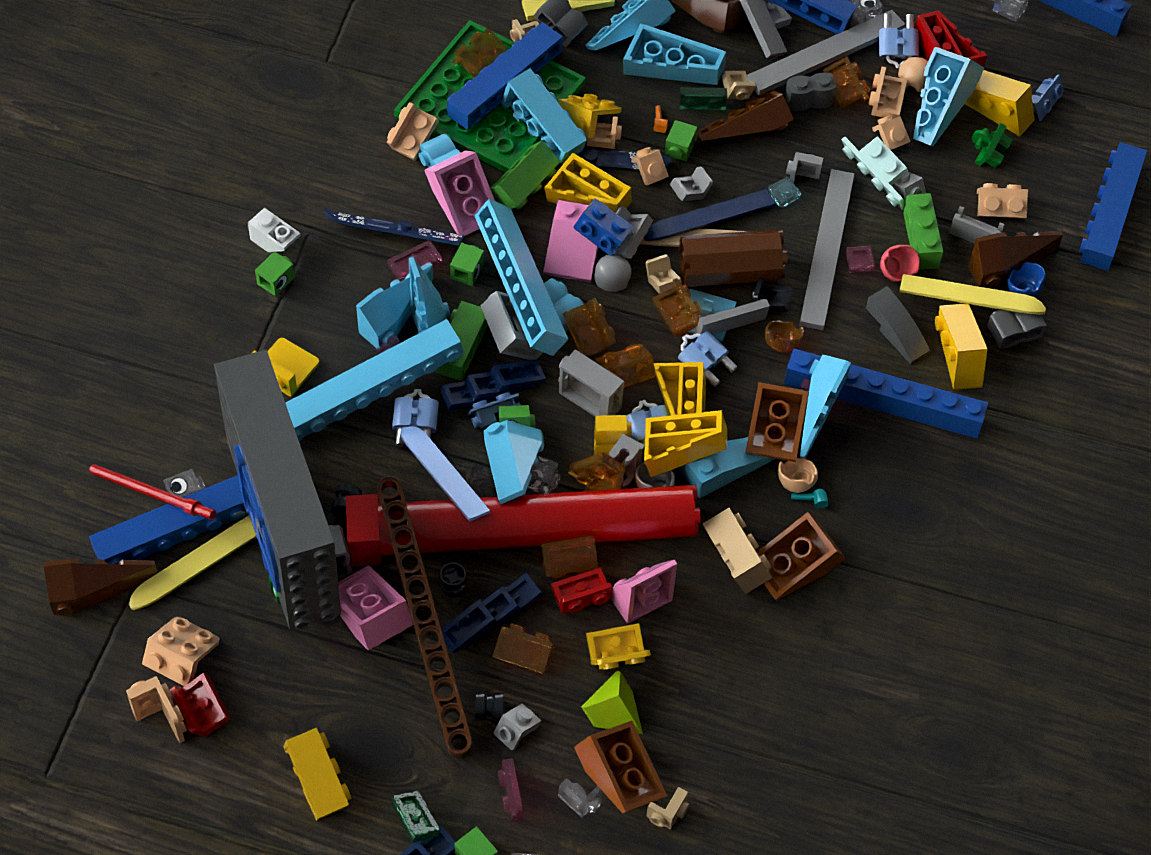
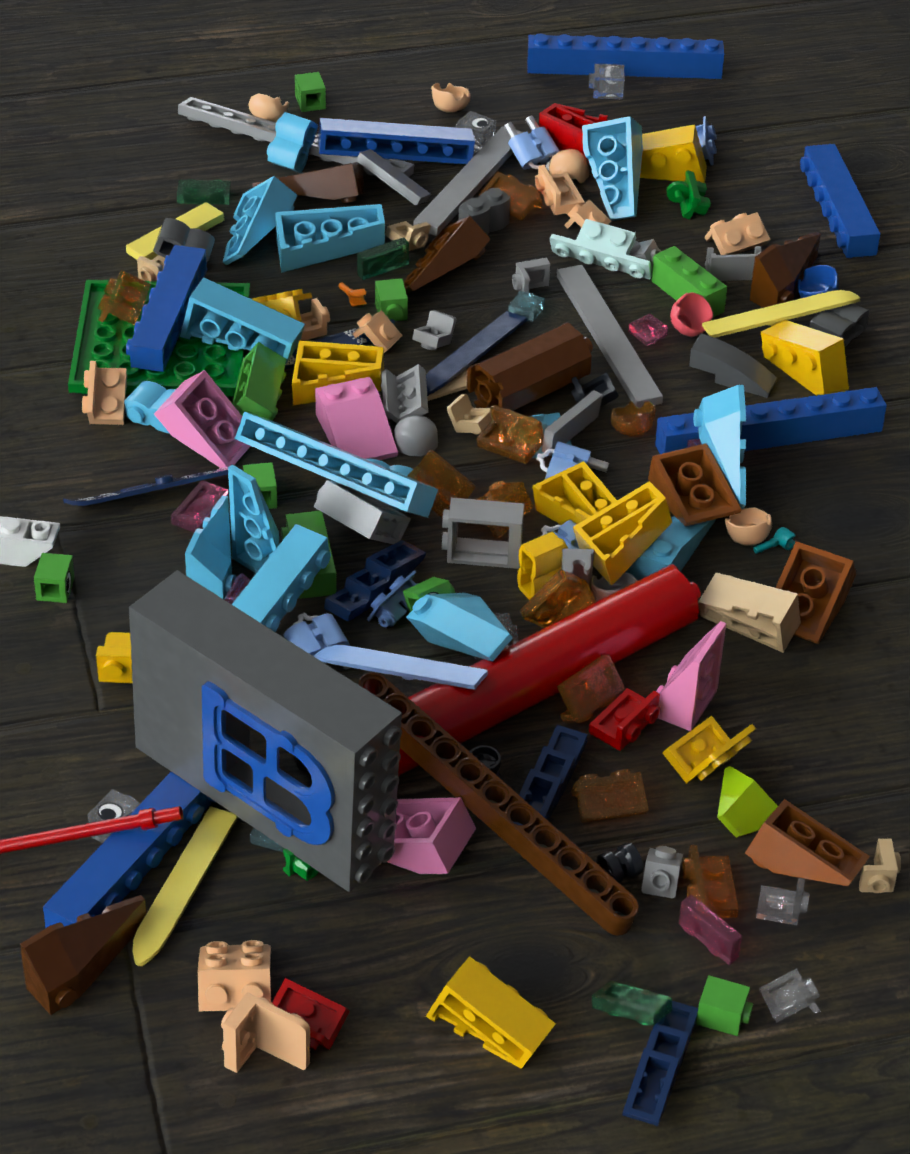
camera: 30 degrees left, 15 degrees down
blue bracket [573,198,634,256] -> none
none -> clear orange bracket [682,845,739,919]

